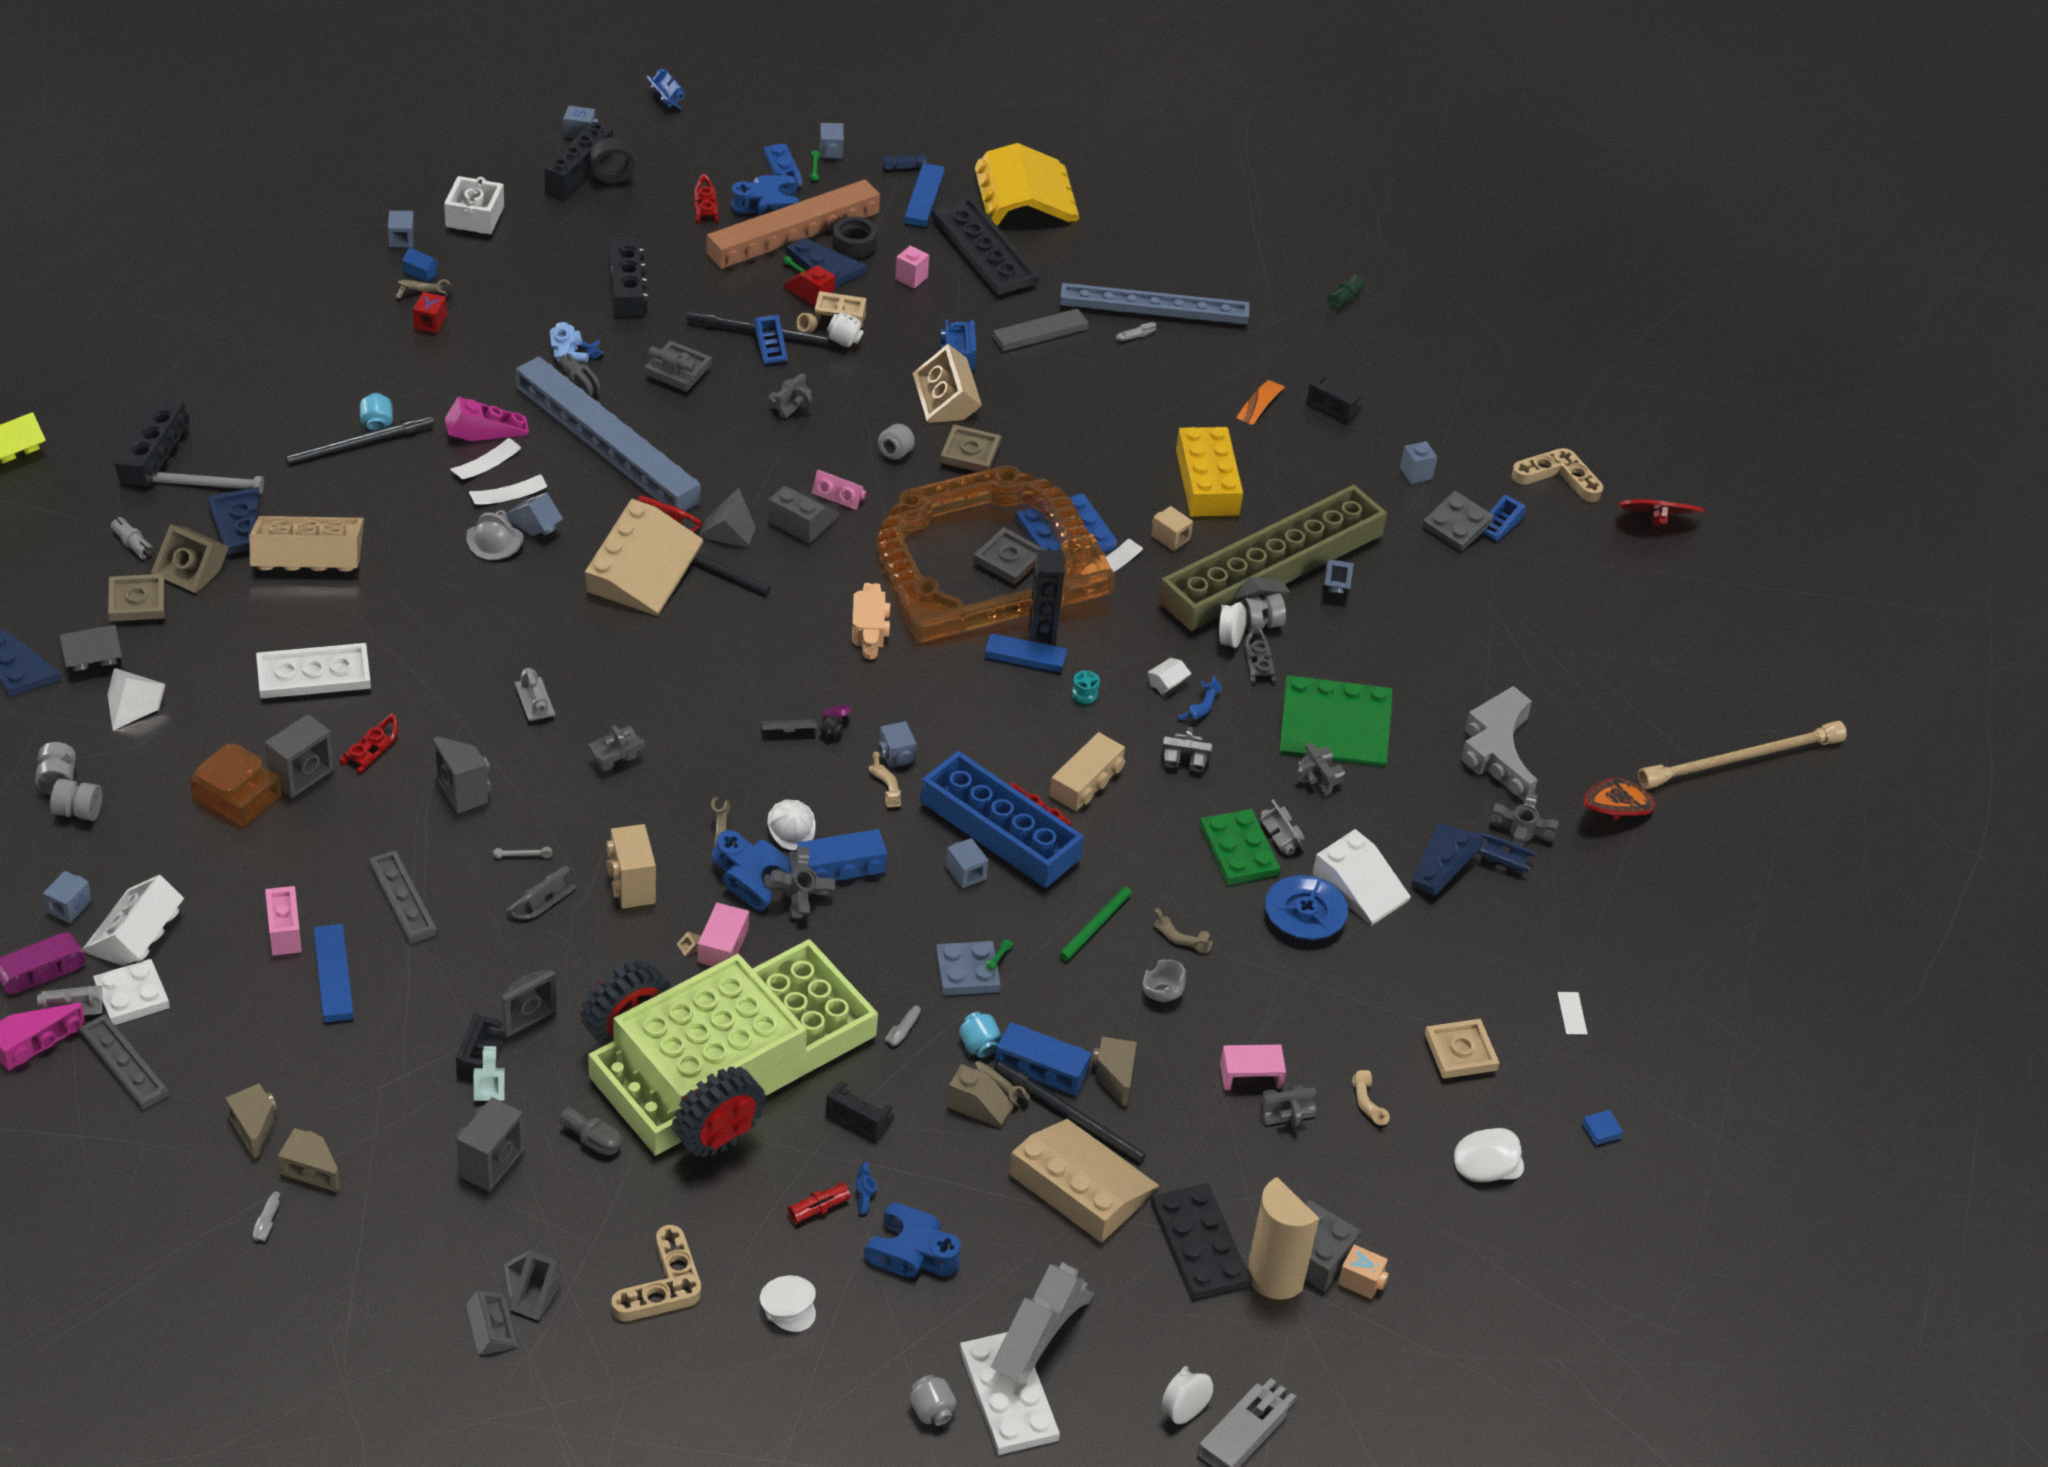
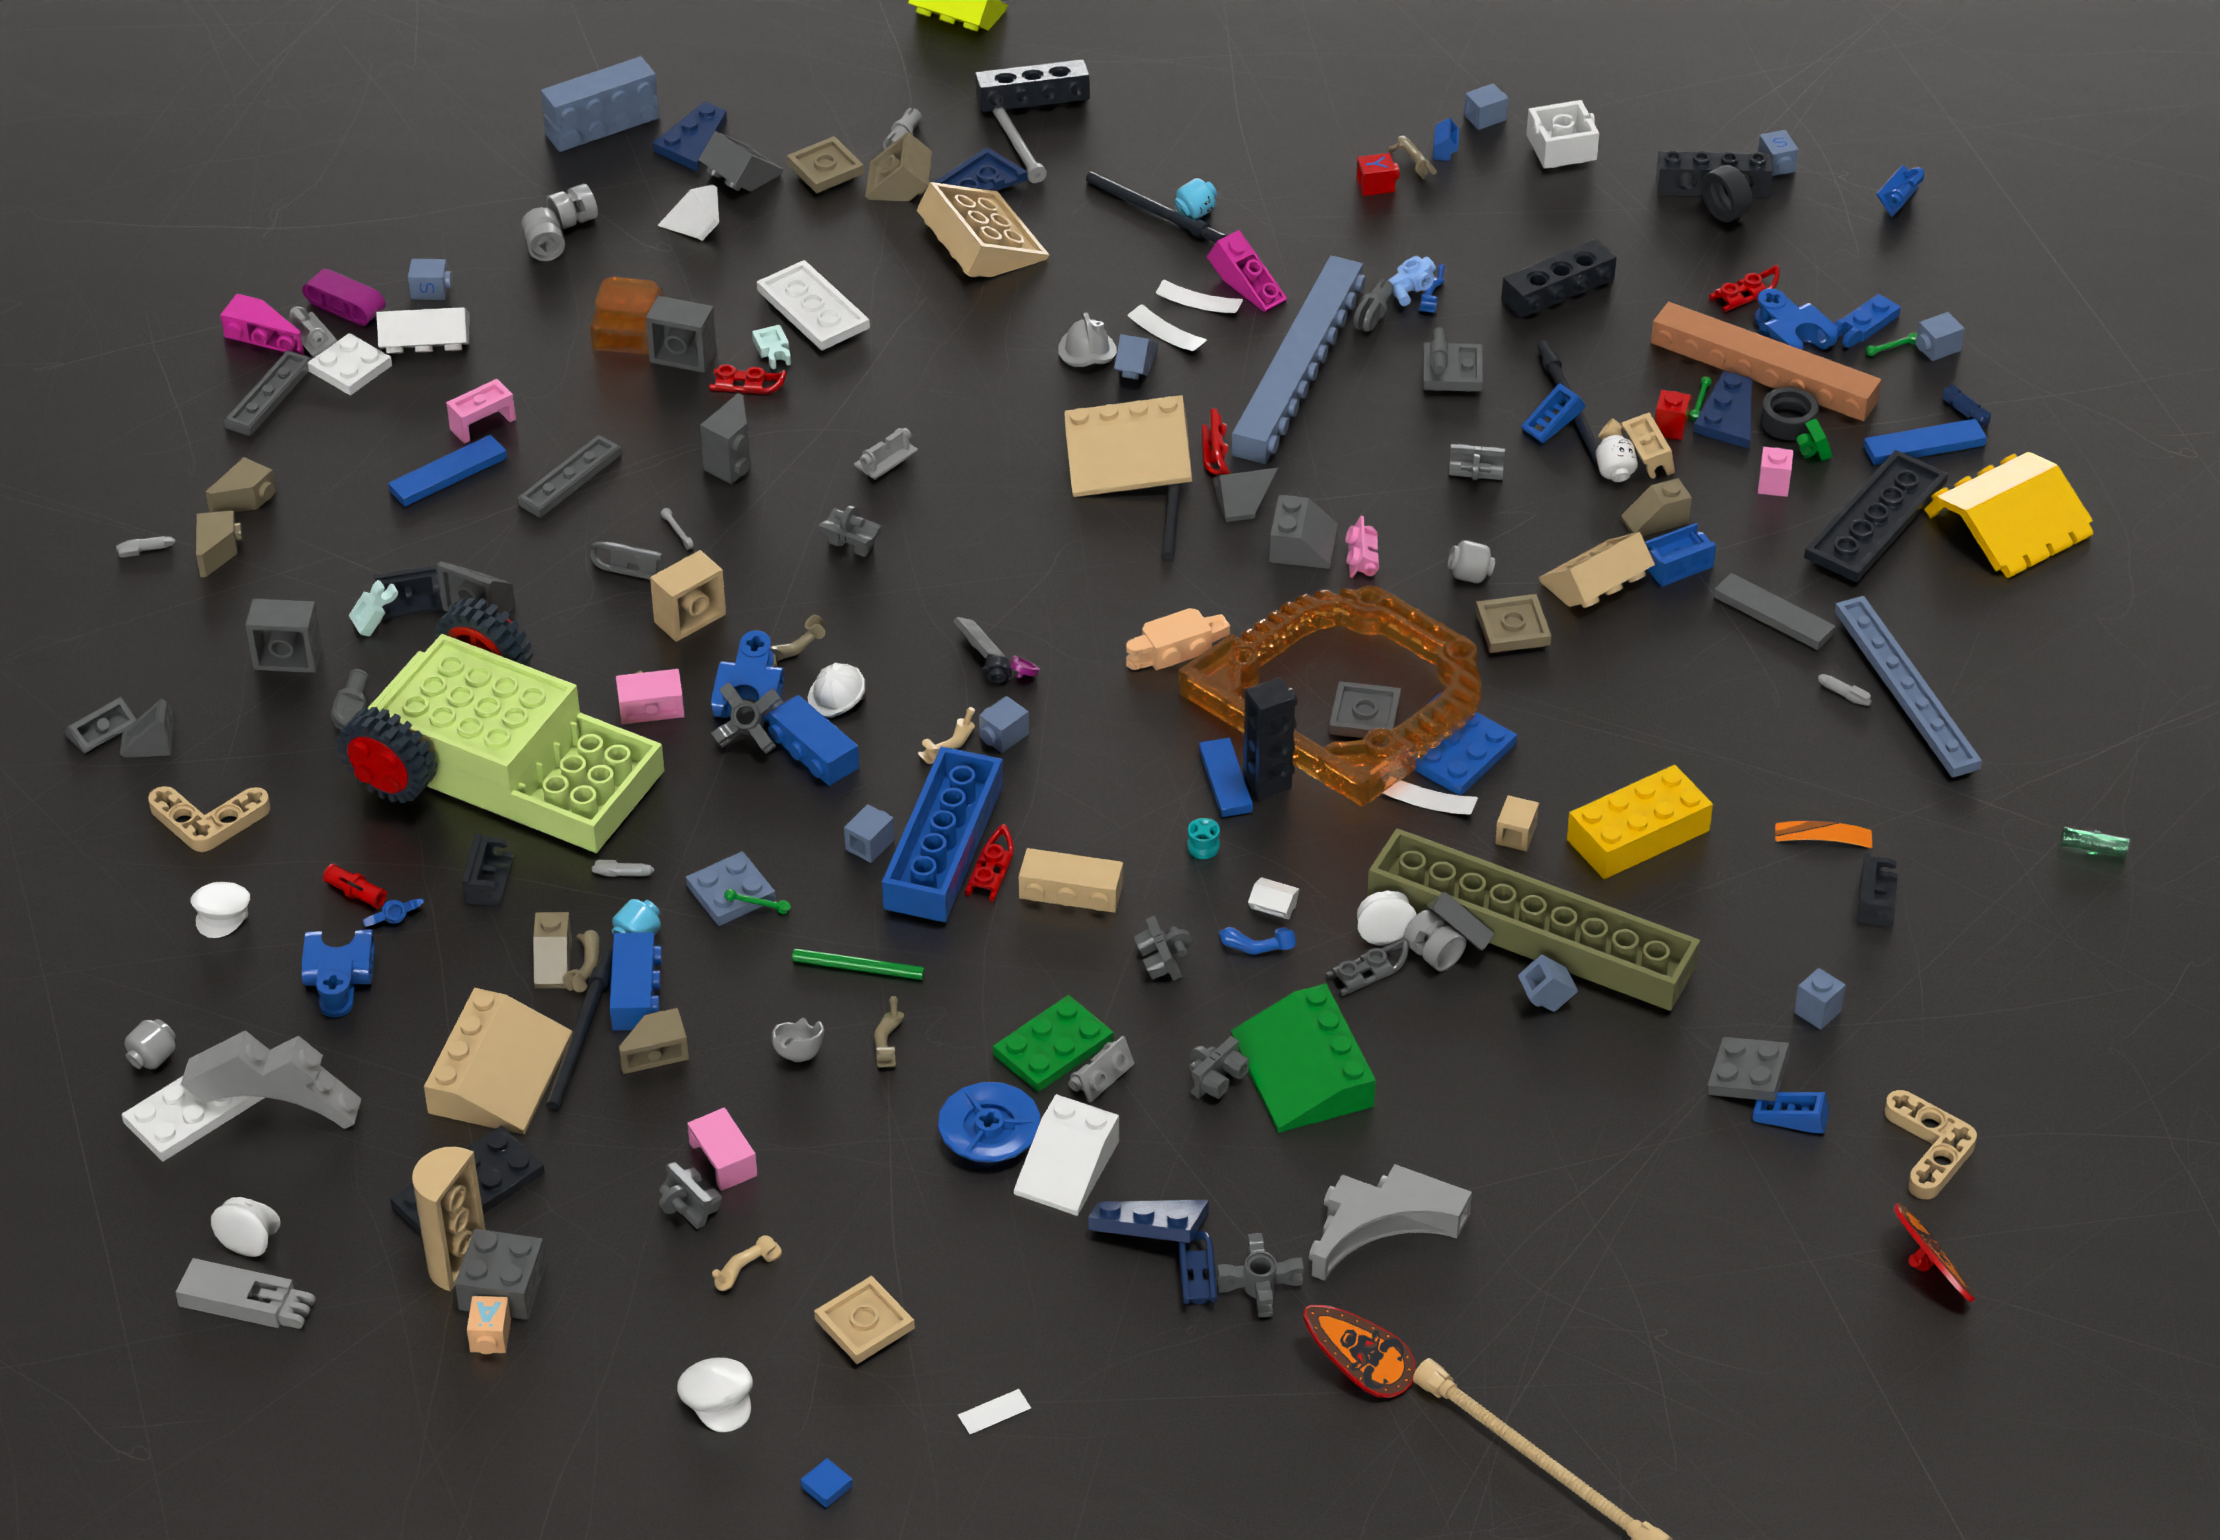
camera: 70 degrees right, 0 degrees up
none -> light aqua plate [752,325,791,369]
none -> dark tan slope [1621,478,1692,536]
none -> green tile [1796,419,1833,462]

